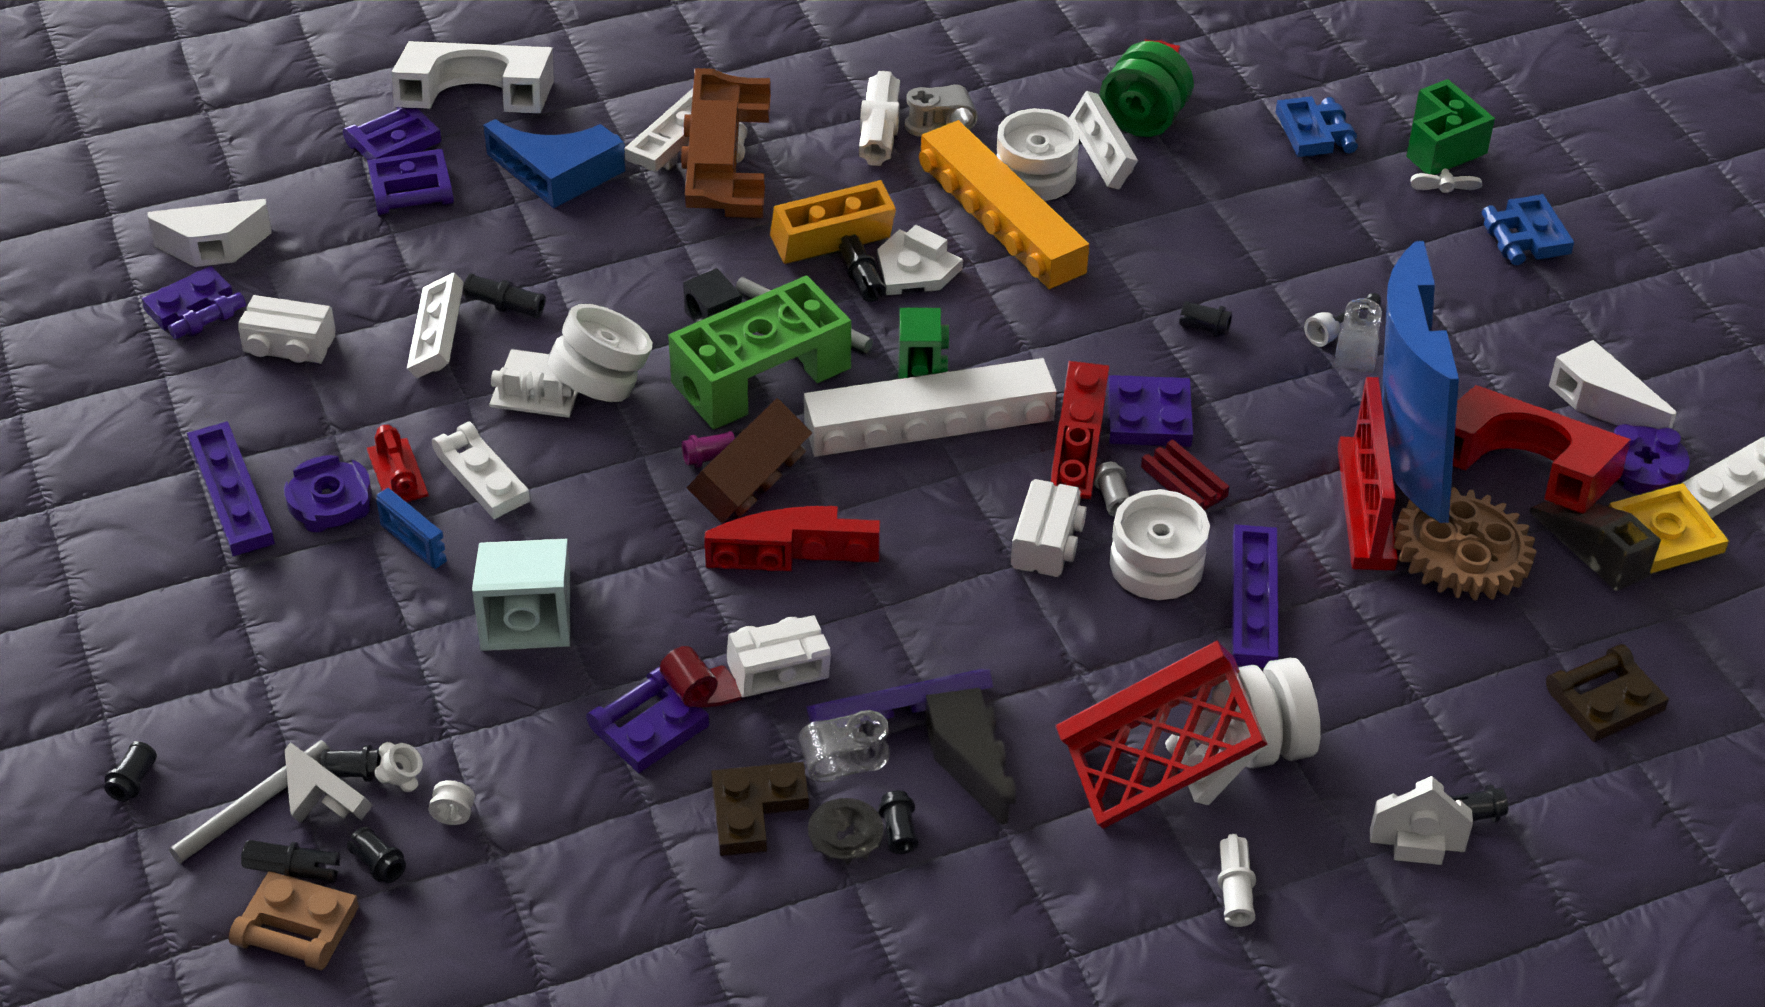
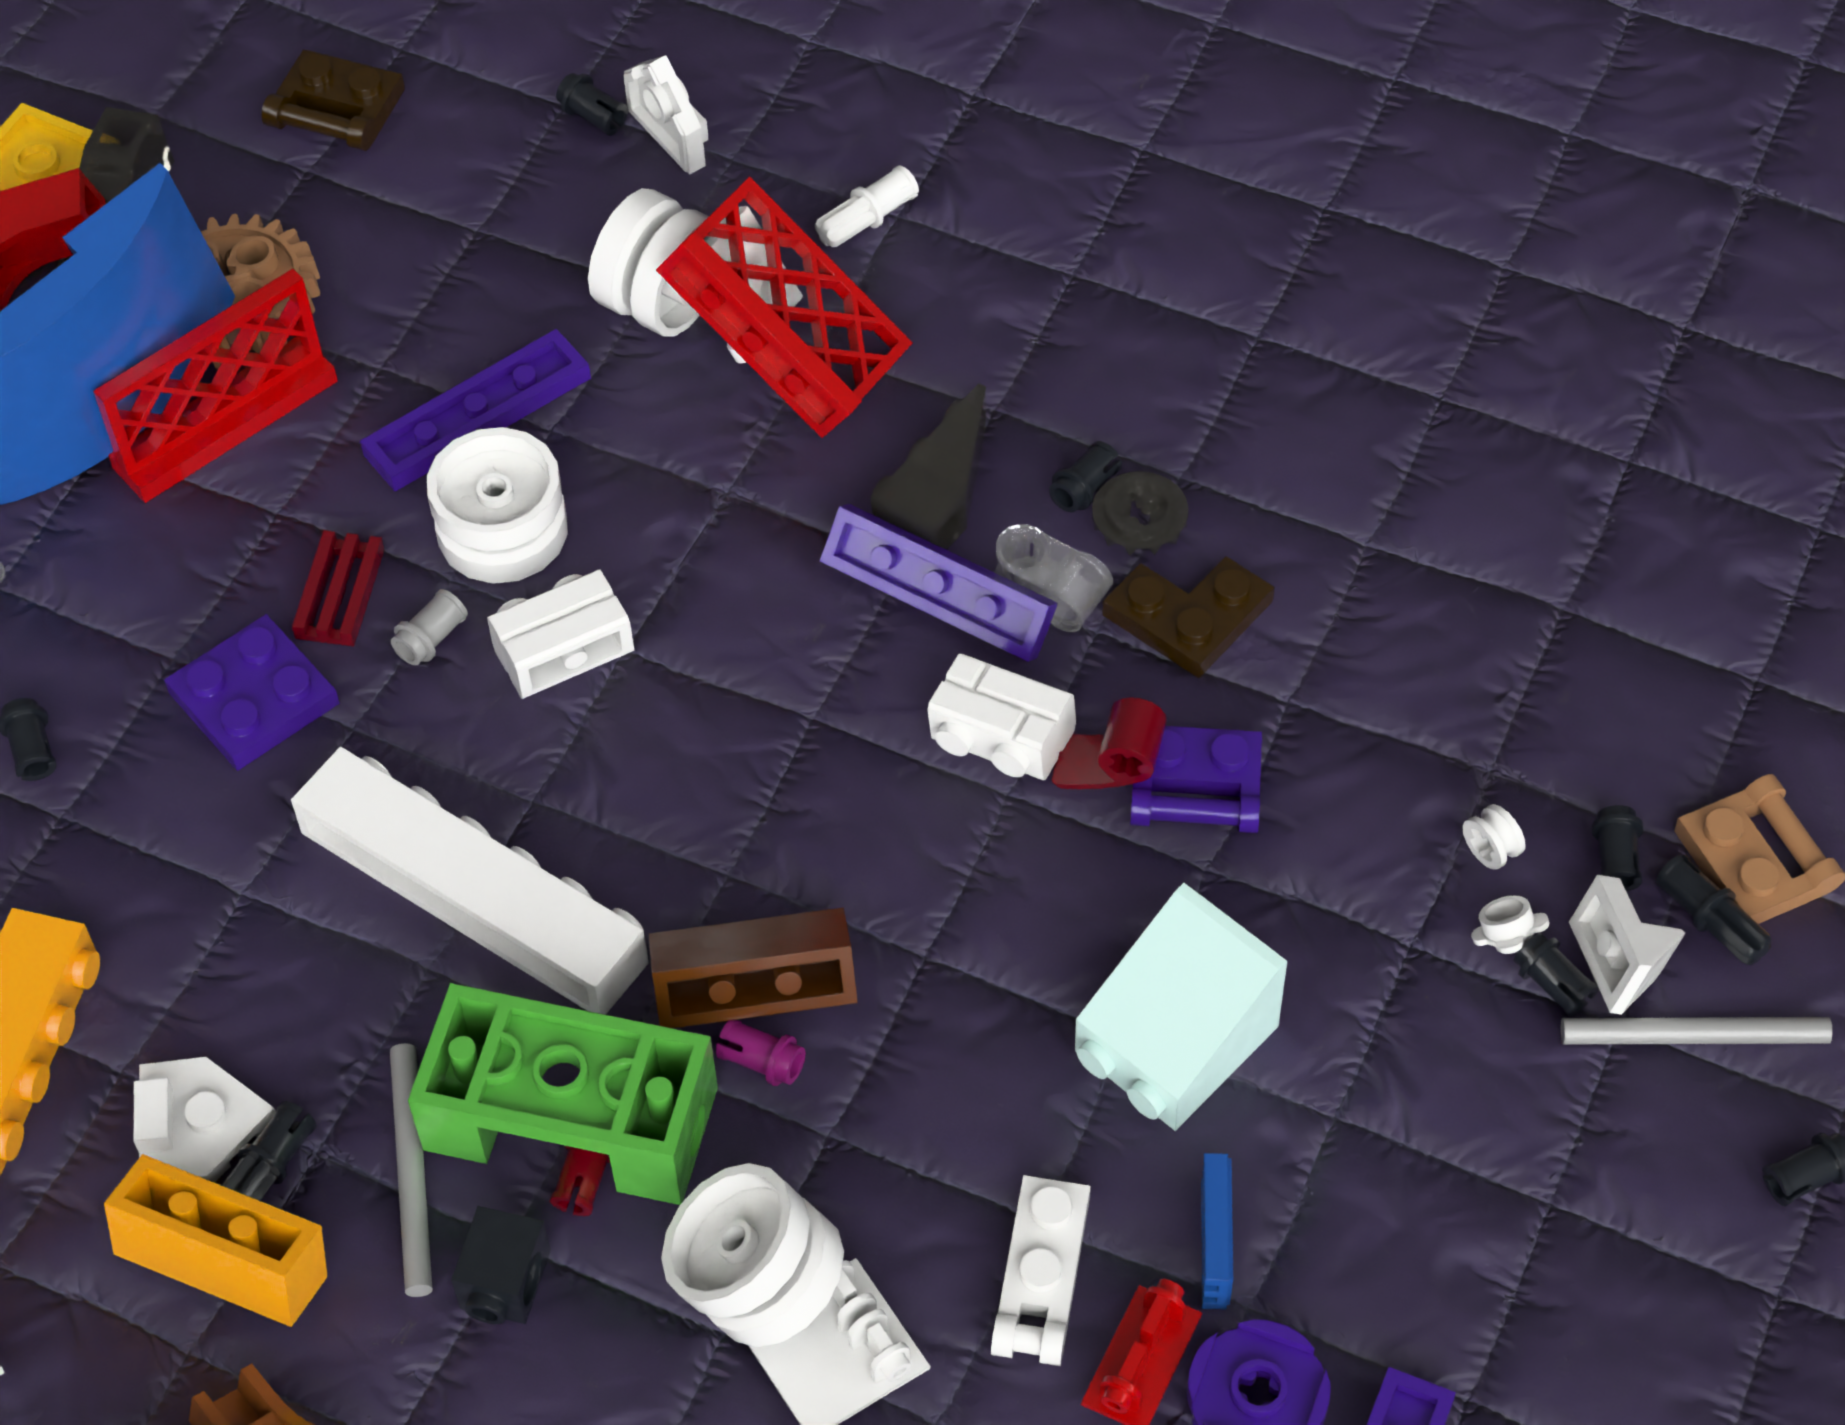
camera: 130 degrees left, 10 degrees up
red slope [704,506,880,571] -> none
green brick [898,308,949,379] -> none
red slope [1050,361,1109,500] -> none

